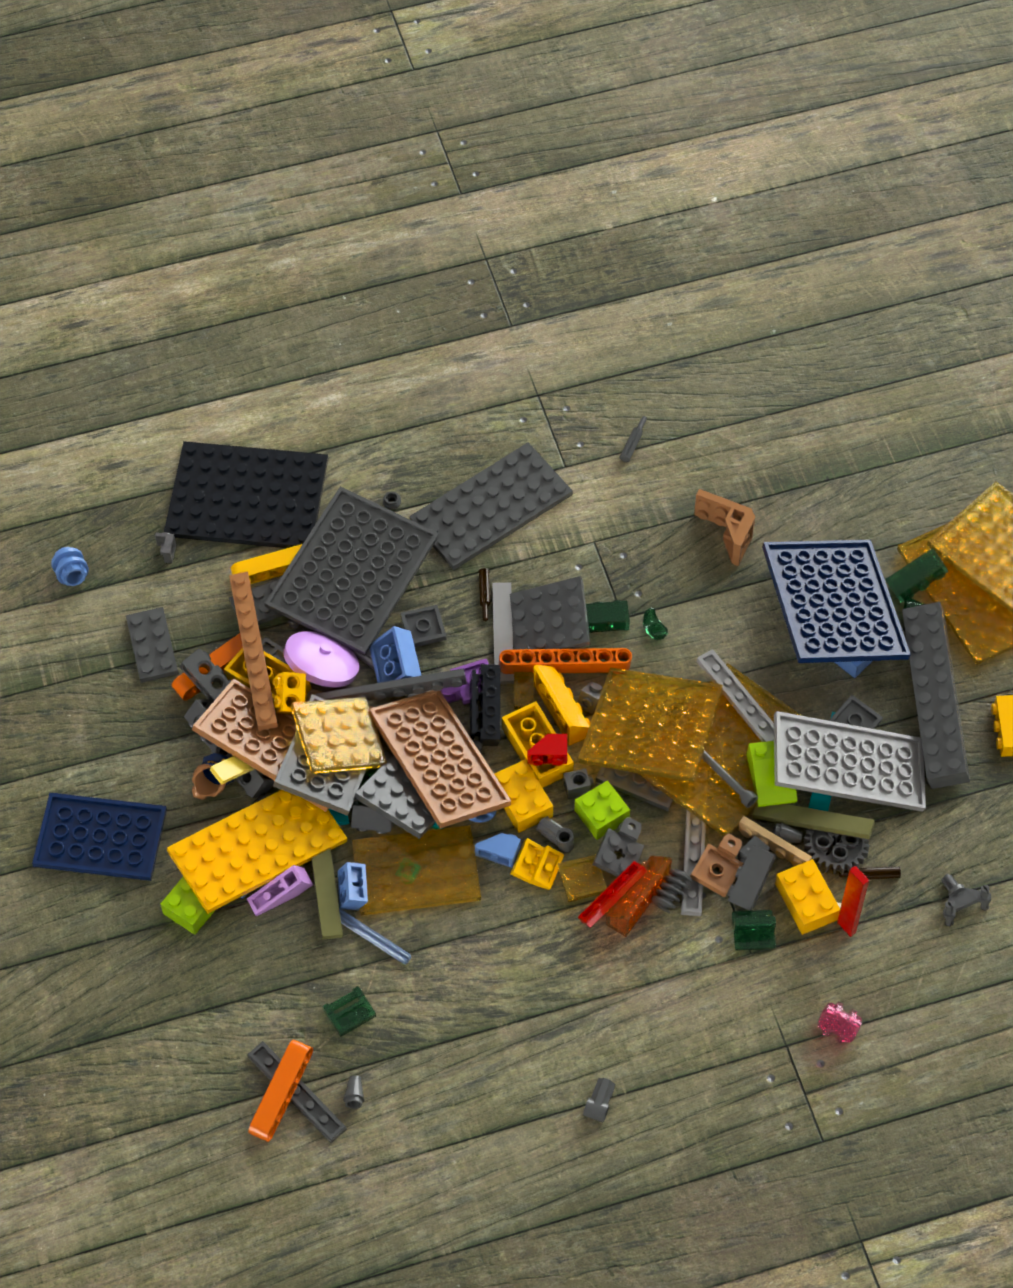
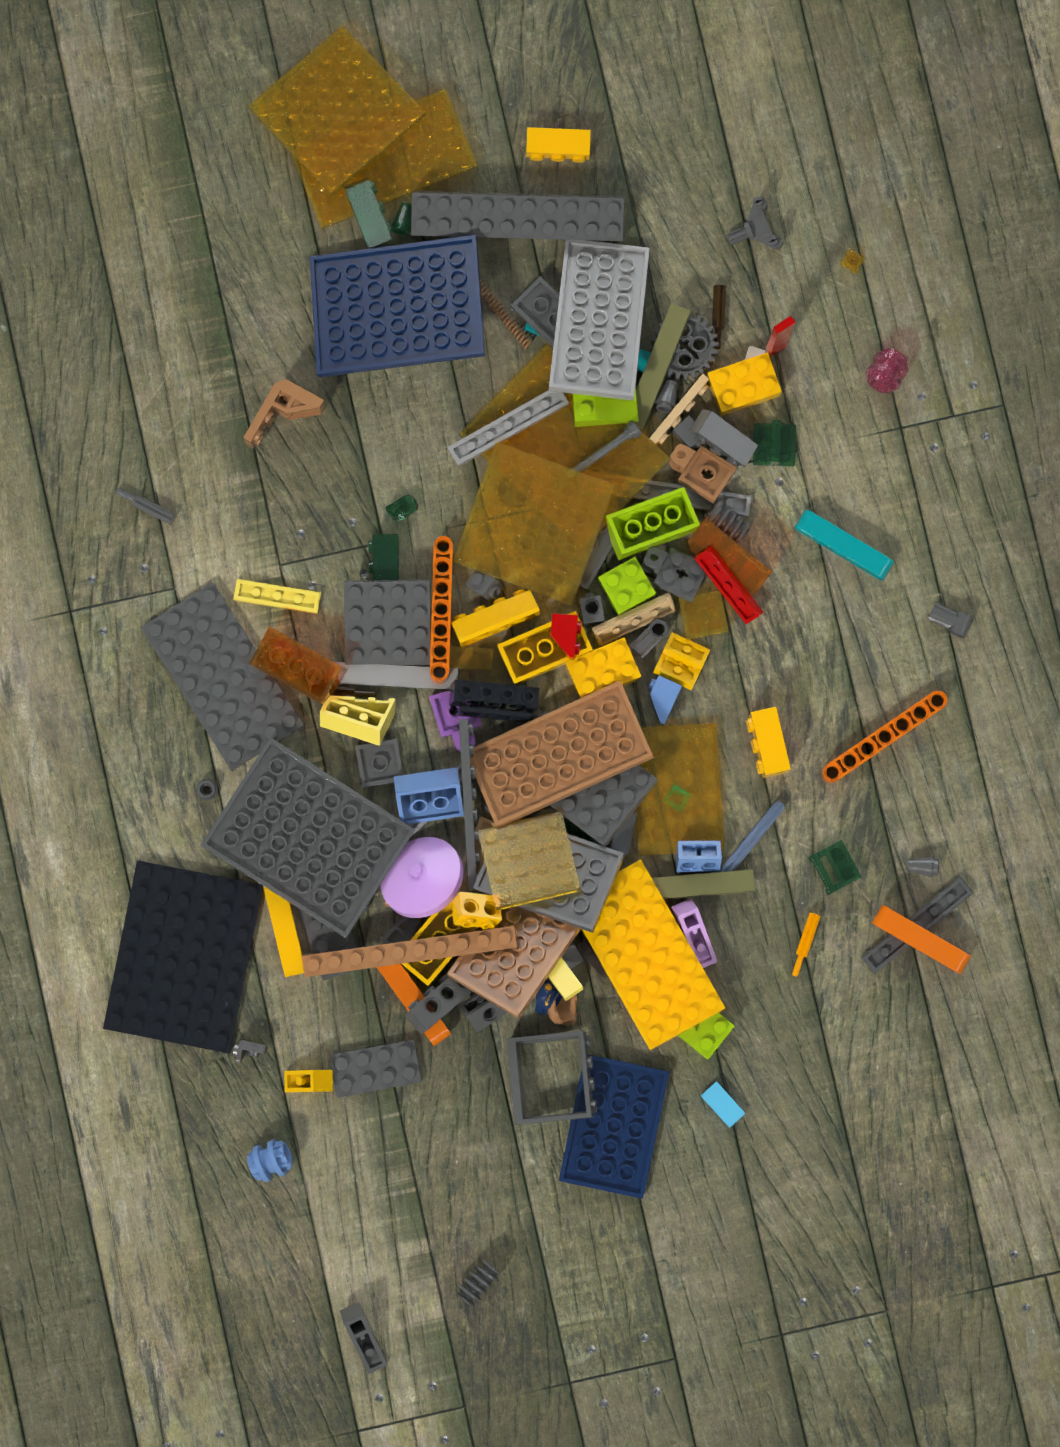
camera: 90 degrees left, 25 degrees up
none -> light yellow tile [233,579,321,614]
none -> clear orange slope [249,626,347,705]
none -> yellow slope [284,1070,333,1092]
none -> light yellow wedge [320,695,396,746]
none -> medium nougat piece [480,279,533,350]
none -> dark grey window [507,1030,597,1125]
none -> tan tile [592,592,676,647]
none -> lime slope [606,487,700,560]
none -> medium azure tile [701,1081,746,1128]
none -> yellow brick [746,707,791,778]
none -> light orange axle [792,913,821,977]
none -> teal beam [794,509,894,581]
none -> orange beam [821,691,947,783]
none -> clear yellow plate [840,249,865,274]

